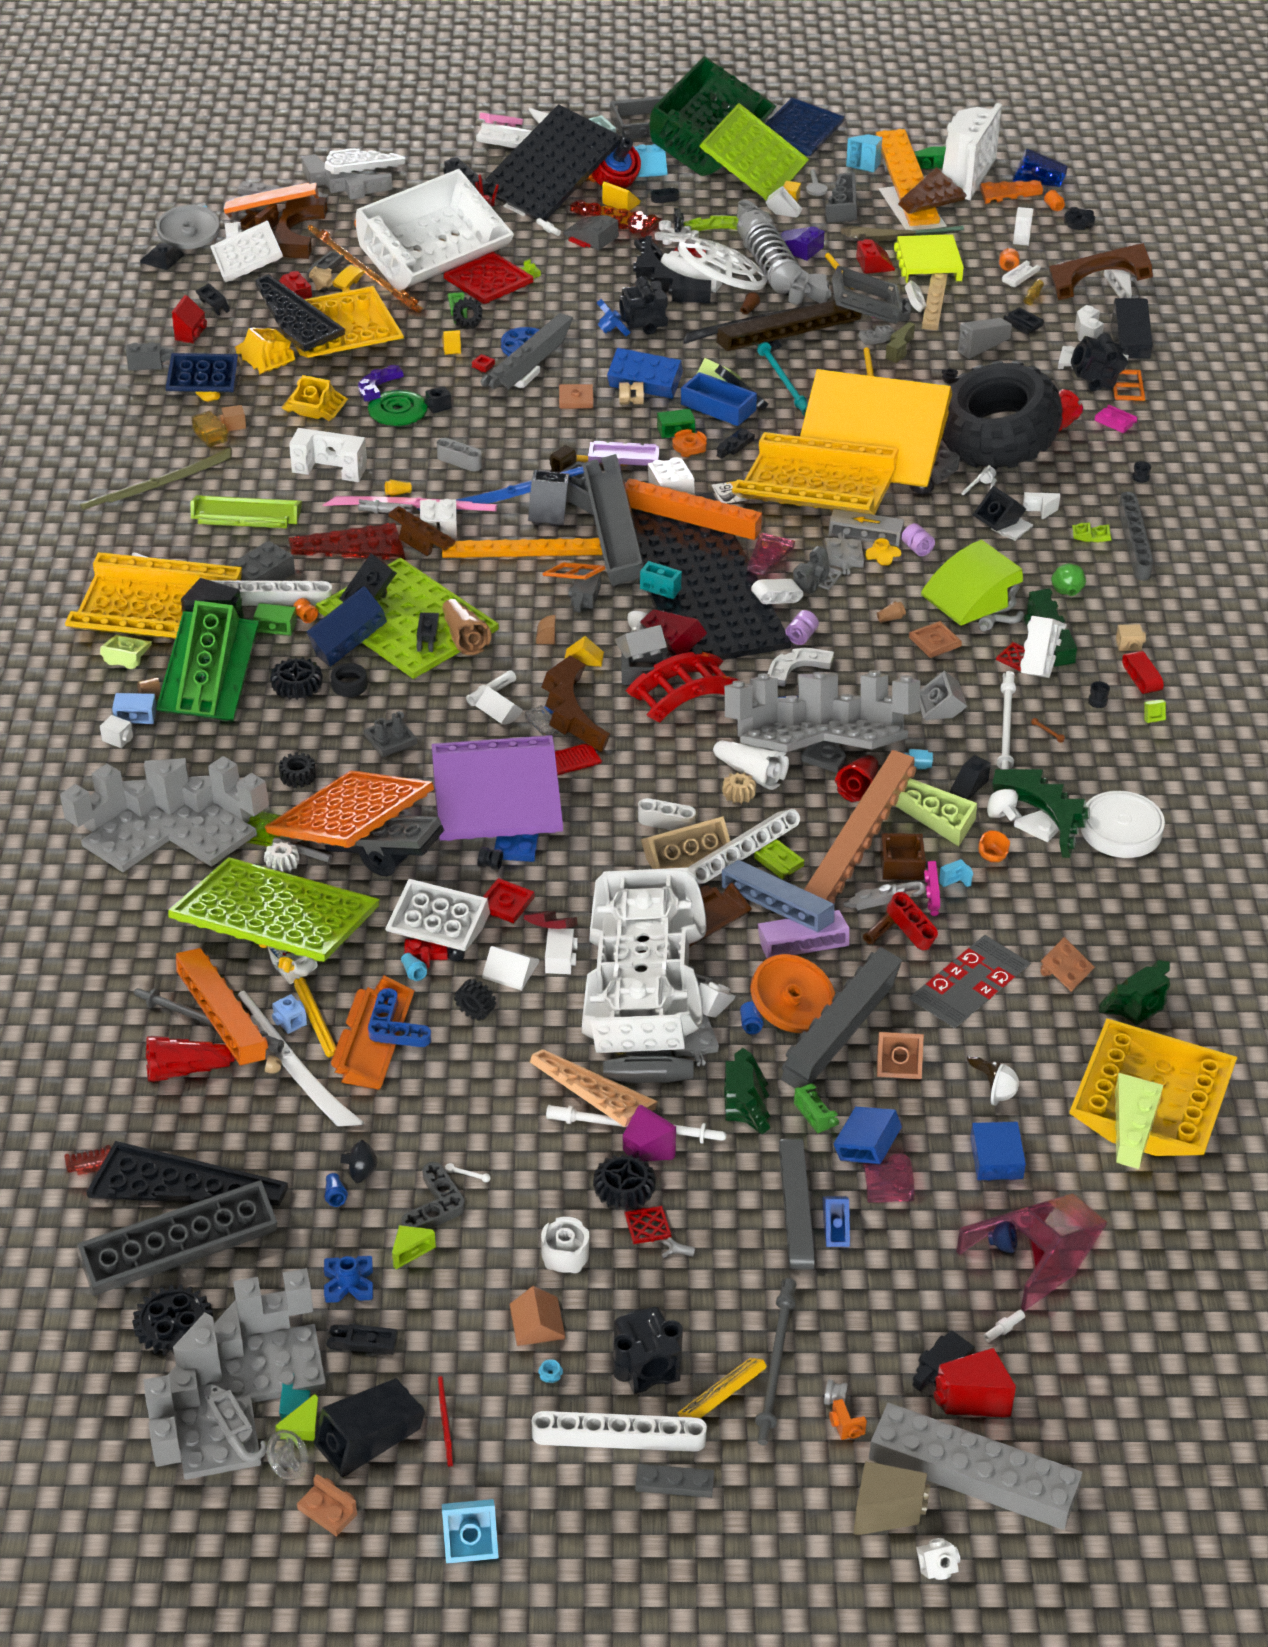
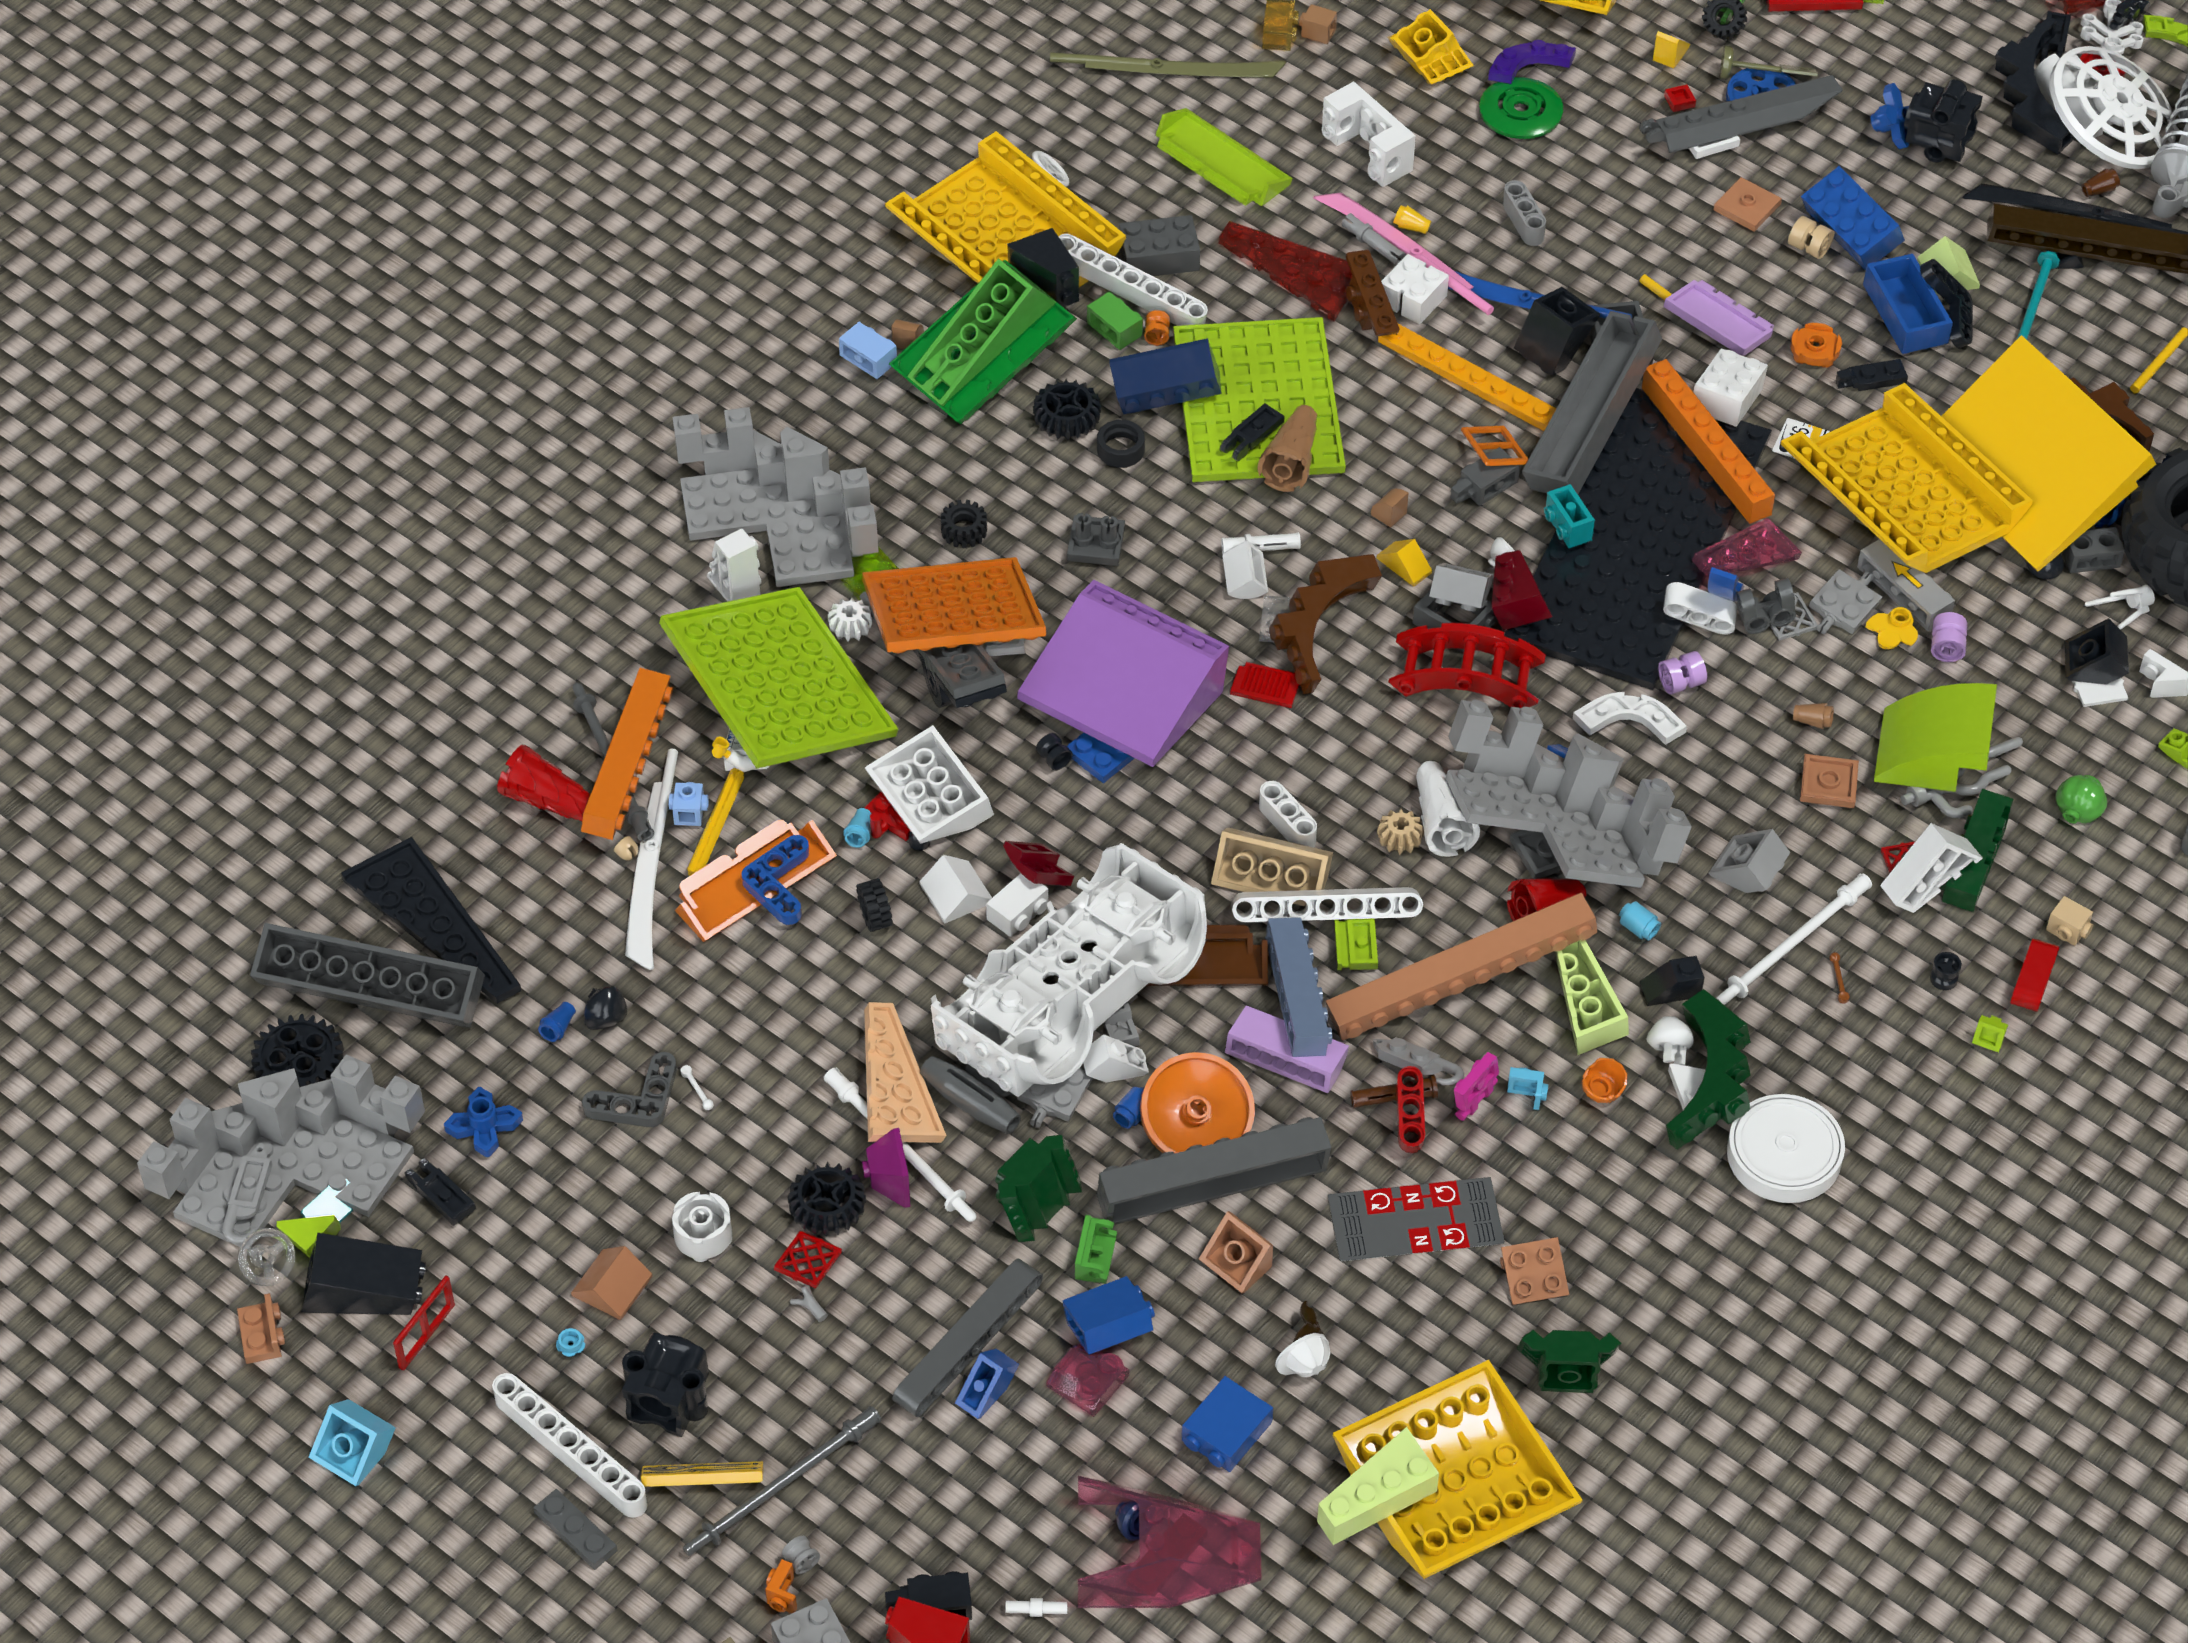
camera: 40 degrees right, 10 degrees up
clear red piece [64,1145,111,1175] -> none
yellowish green slope [100,634,152,669] -> none
white brick [100,715,133,748] -> none
black plate [339,553,397,602] -> none
lime slope [392,1225,436,1269] -> none
black brick [424,386,452,414] -> none
red plate [483,878,535,924] -> none
dark brown brick [550,445,577,473] -> none
green brick [657,409,695,438] -> none
reddish brown container [880,833,926,880] -> none
none -> white wedge [706,528,761,602]
none -> blue slope [1708,567,1745,602]
none -> olive piece [1719,46,1818,79]

